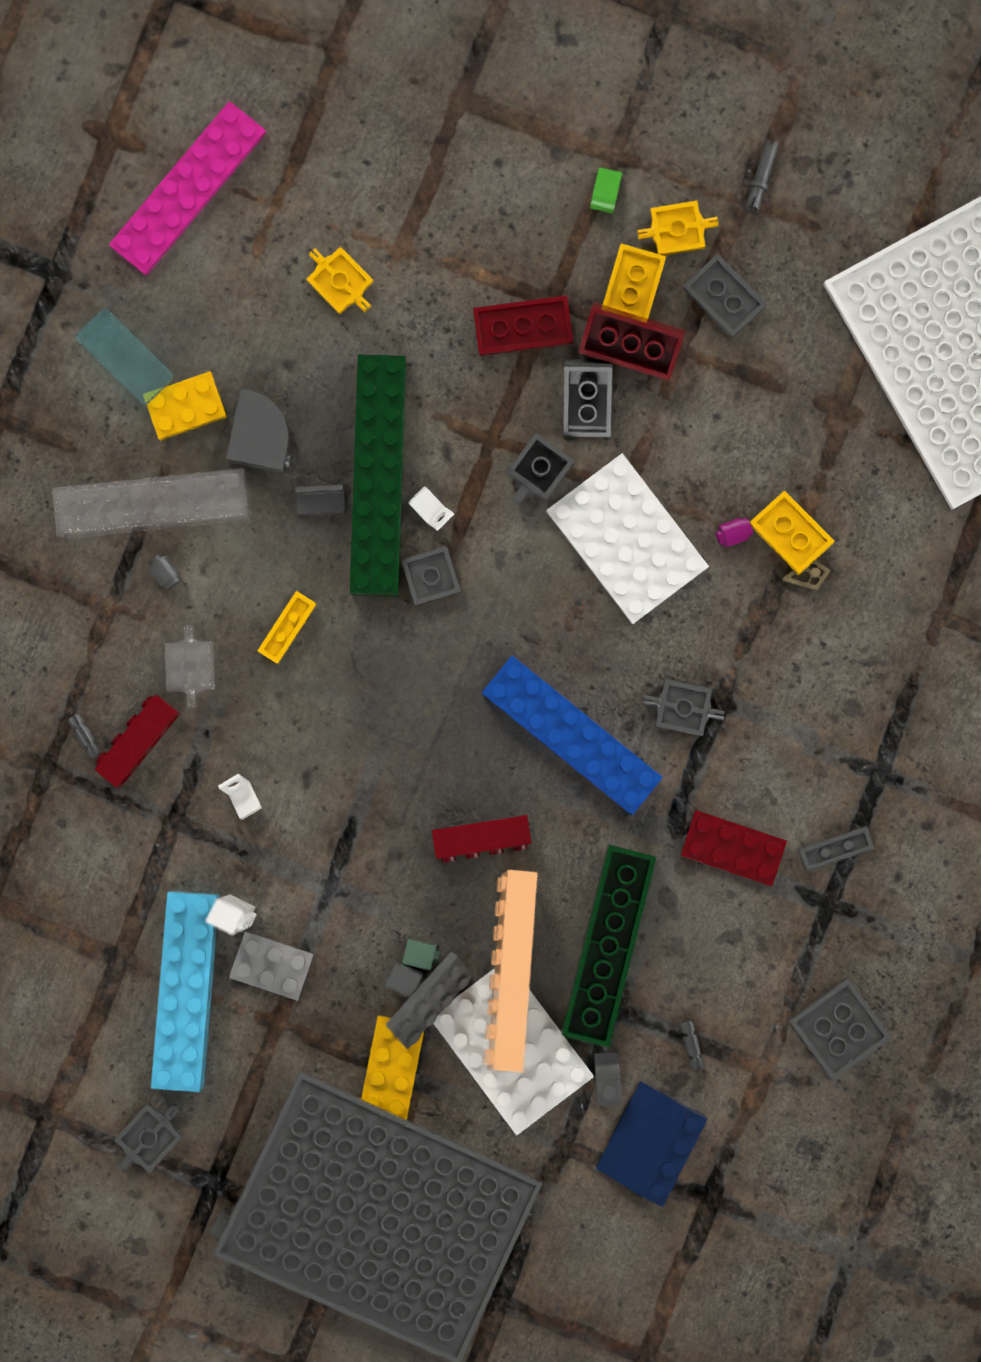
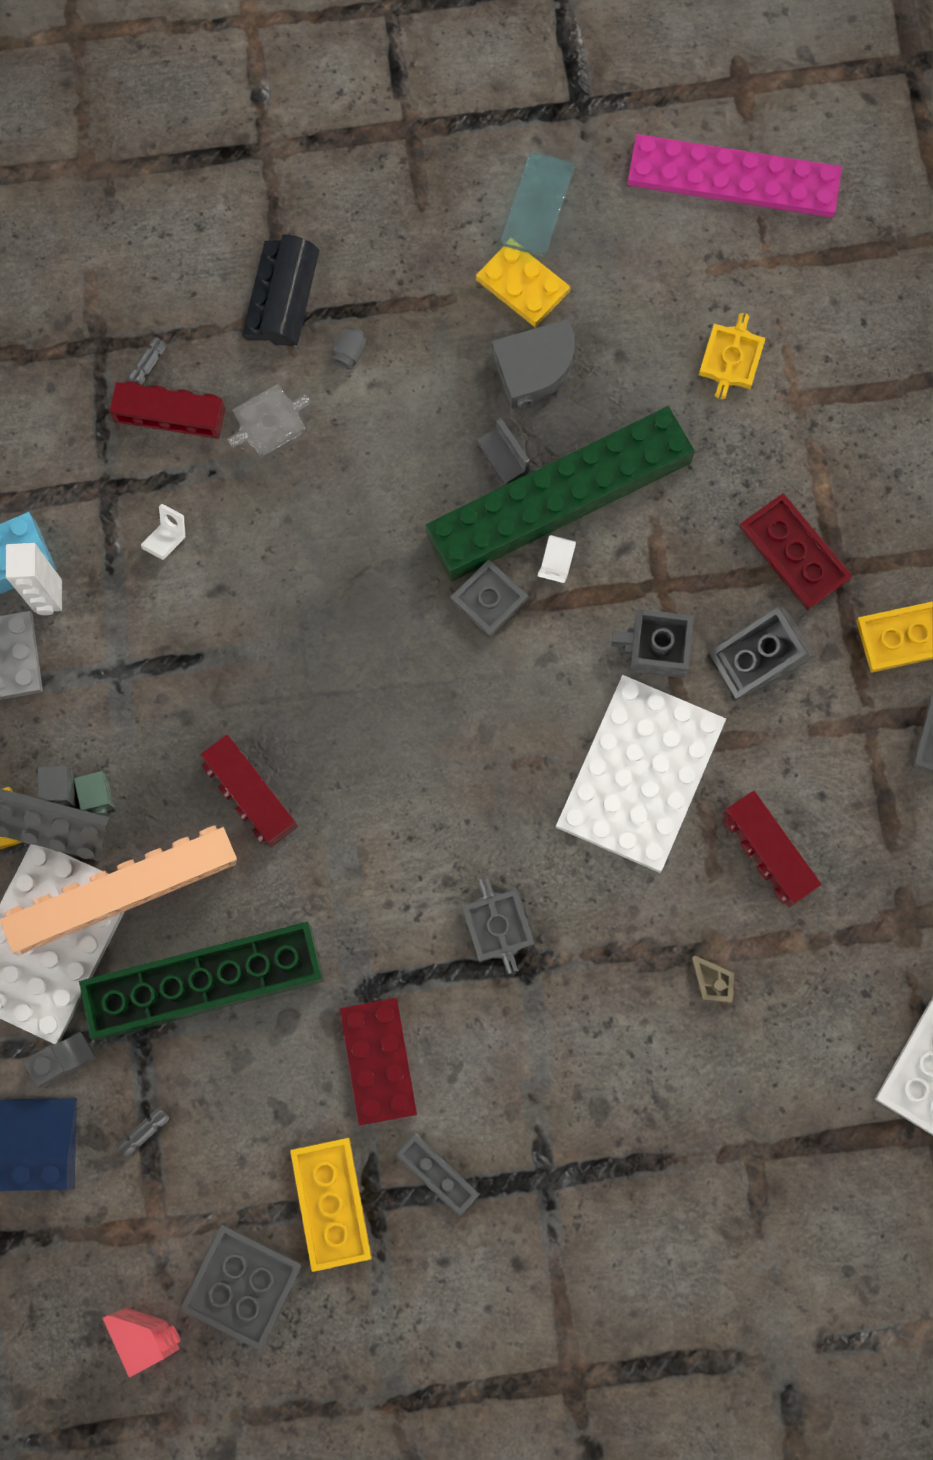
camera: 60 degrees right, 10 degrees down
clear brick [52,468,251,539] -> none
yellow plate [257,591,317,664] -> none
blue brick [482,655,663,815] -> none
dark red brick [578,302,685,381] -> none
magenta brick [715,518,753,548] -> none
yellow plate [750,490,835,575] -> none
none -> coral slope [103,1308,180,1377]
none -> black brick [242,234,320,345]
none -> yellow plate [290,1138,372,1272]
none -> dark red brick [723,790,822,908]

